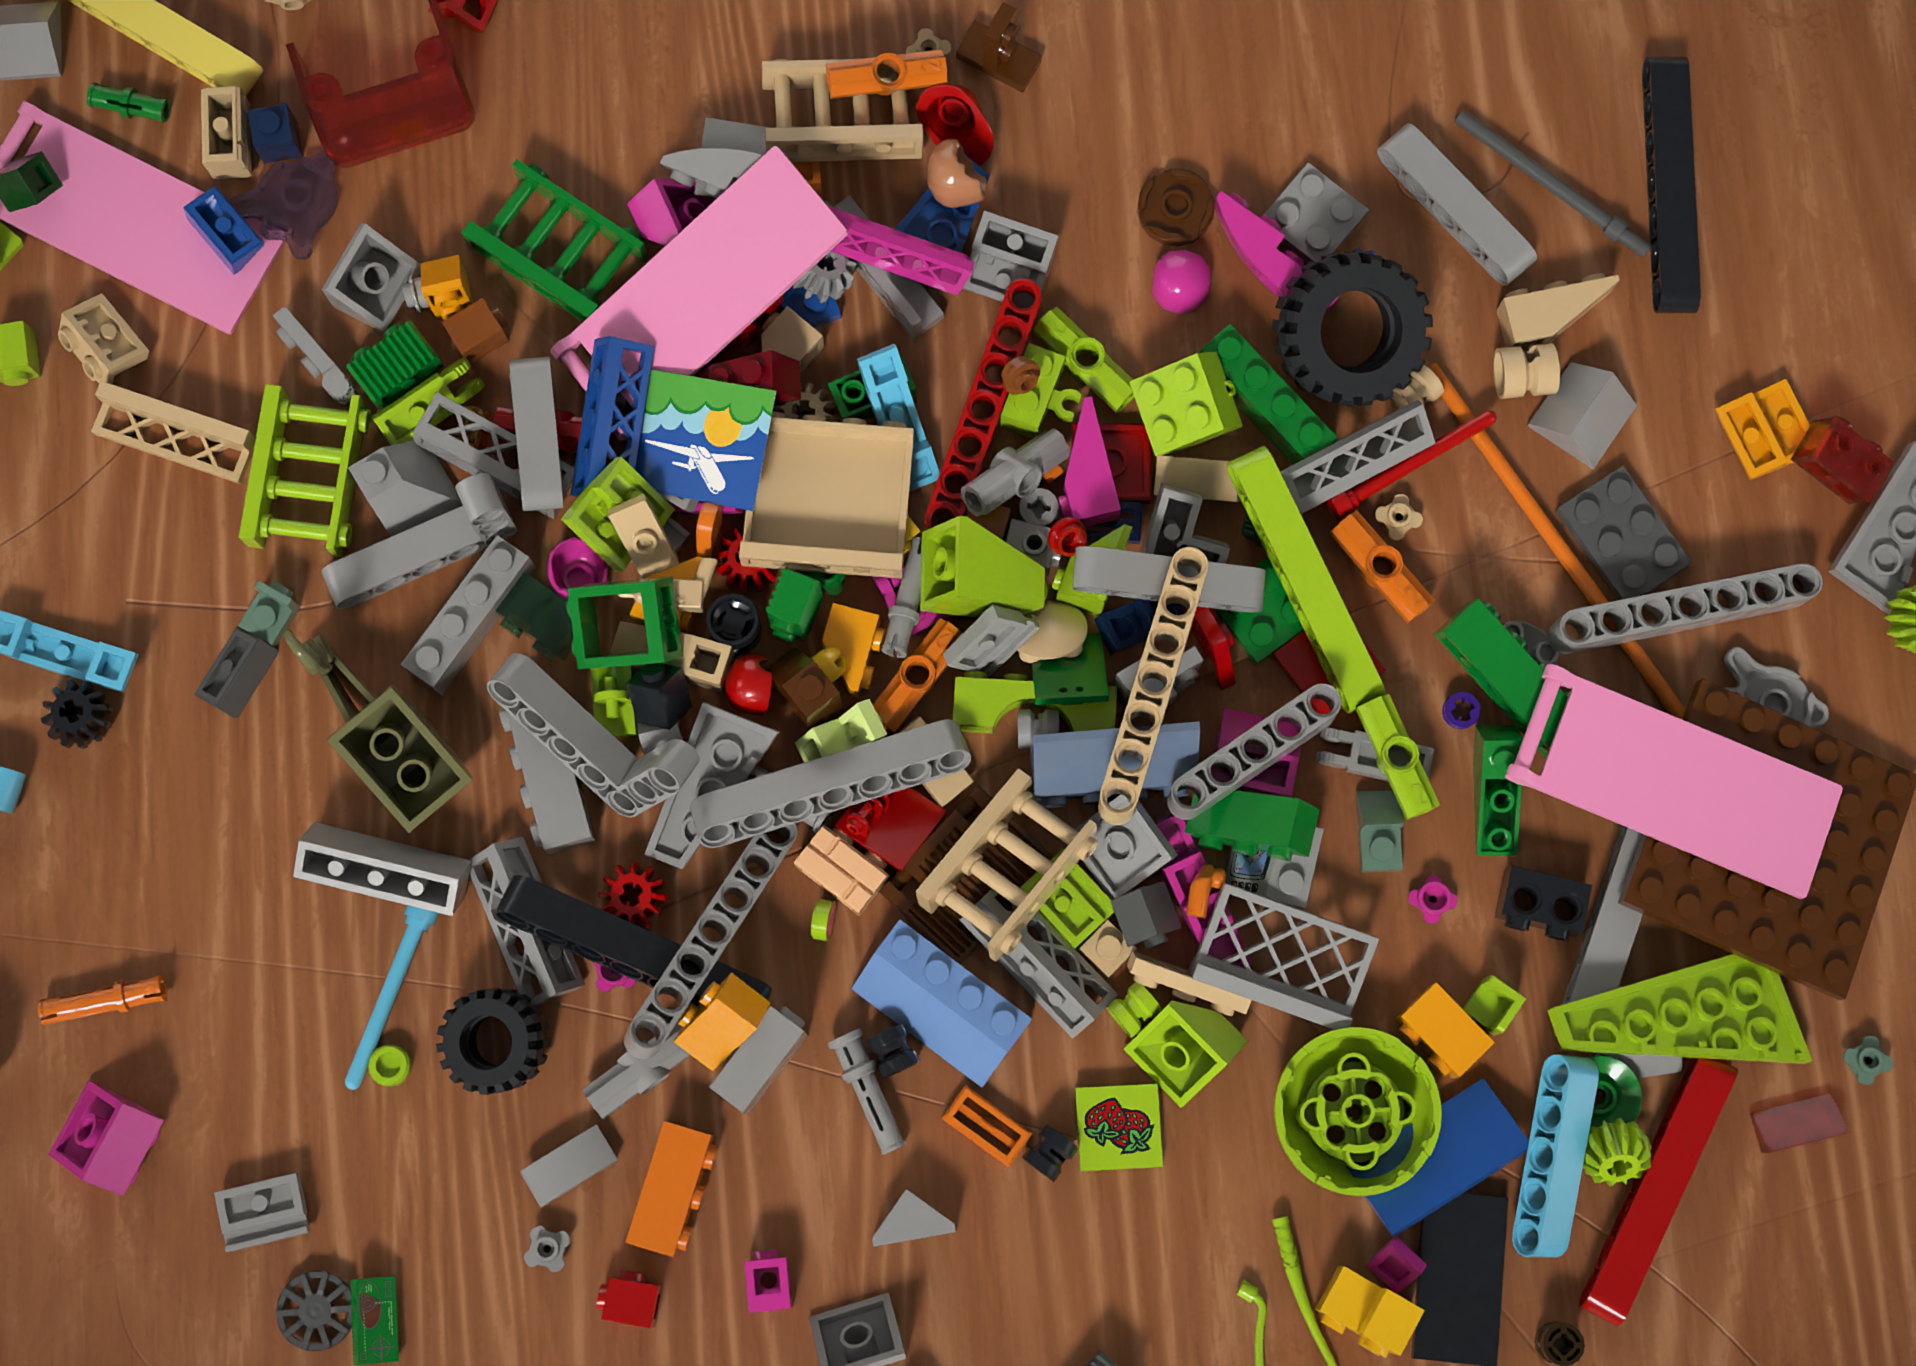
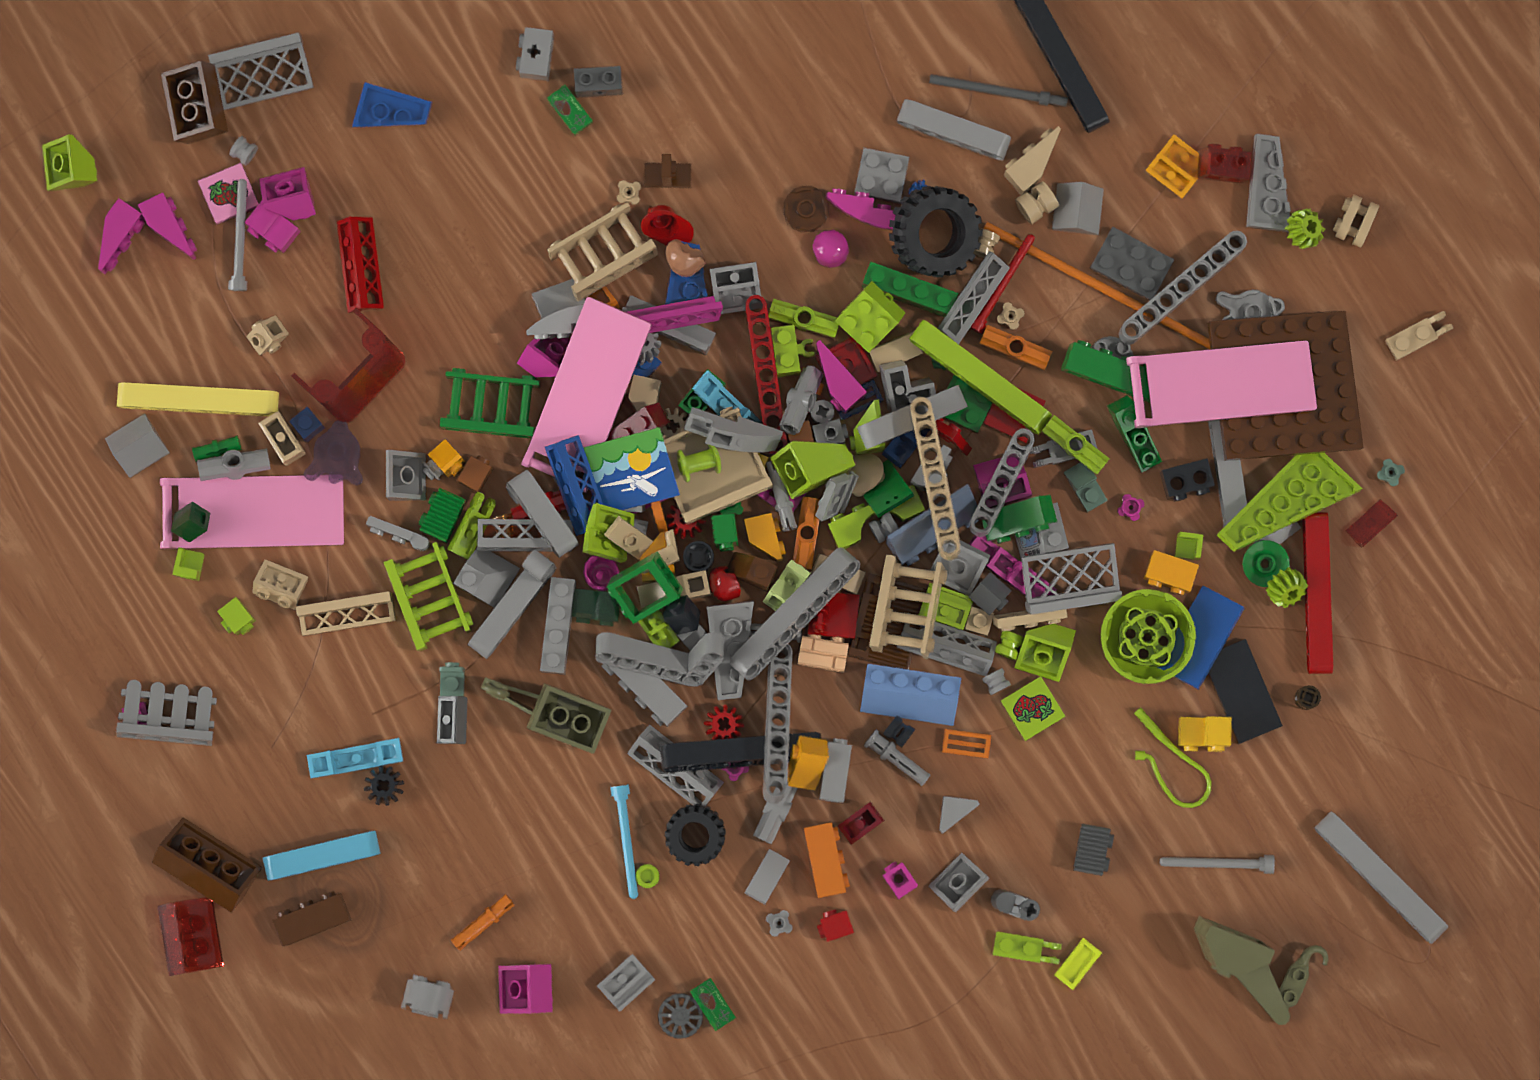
camera: 25 degrees left, 5 degrees up
blue slope [183,186,264,275] -> none
light grey brick [293,822,472,916] -> none
yellow hinge [811,648,847,682] -> none
lime tile [811,899,836,941] -> none
orange piece [826,50,948,99] -> none
dark orange plate [1001,356,1040,395] -> none
black wheel [1022,1124,1079,1182] -> none
red plate [1048,517,1087,557] -> none
orange arm [1186,864,1226,918] -> none
dark pink plate [1366,1236,1427,1294] -> none
dark purple bush [1442,692,1481,729] -> none
medium azure beam [1512,1055,1599,1258] -> none
none -> light grey piece [197,449,271,481]
none -> lime hose [677,444,721,482]
none -> light grey slope [684,407,783,452]
none -> dark red slope [838,801,885,845]
none -> light grey wheel [982,668,1011,696]

